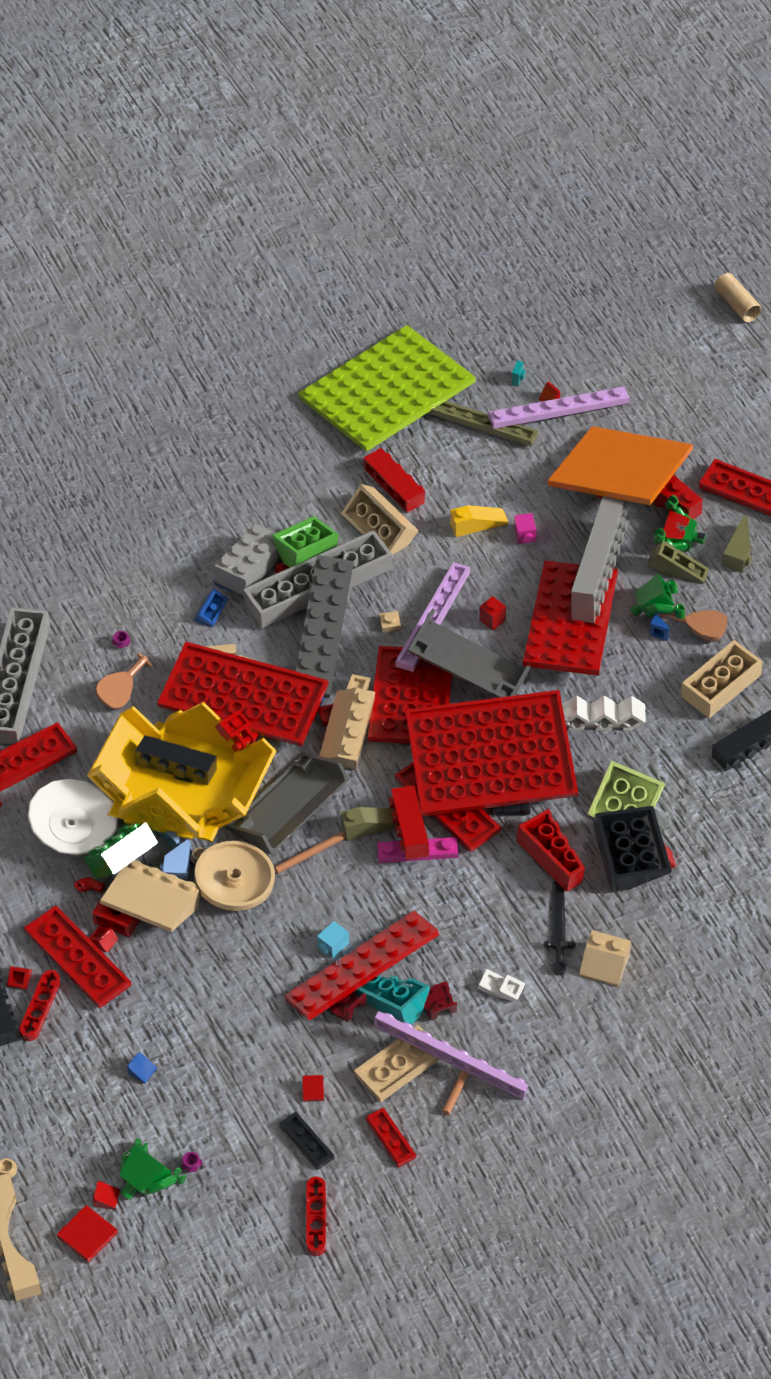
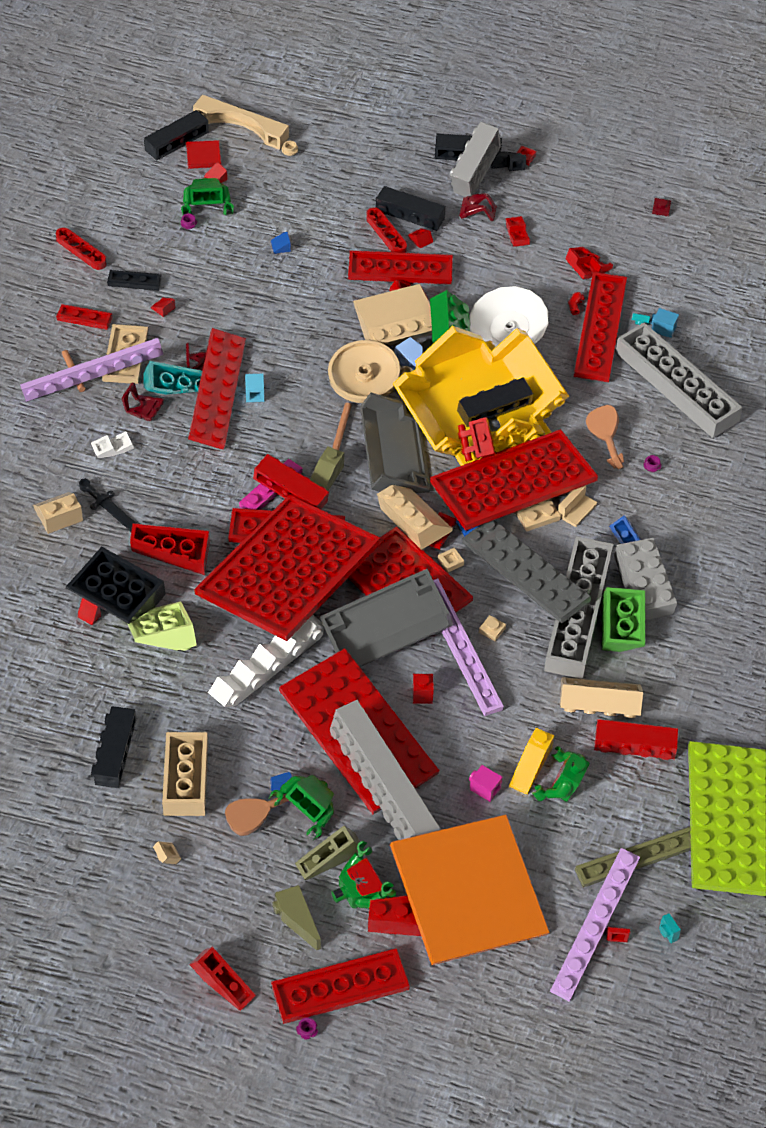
camera: 130 degrees right, 0 degrees up
none -> black brick [144,110,209,161]
none -> green torso [532,746,590,802]

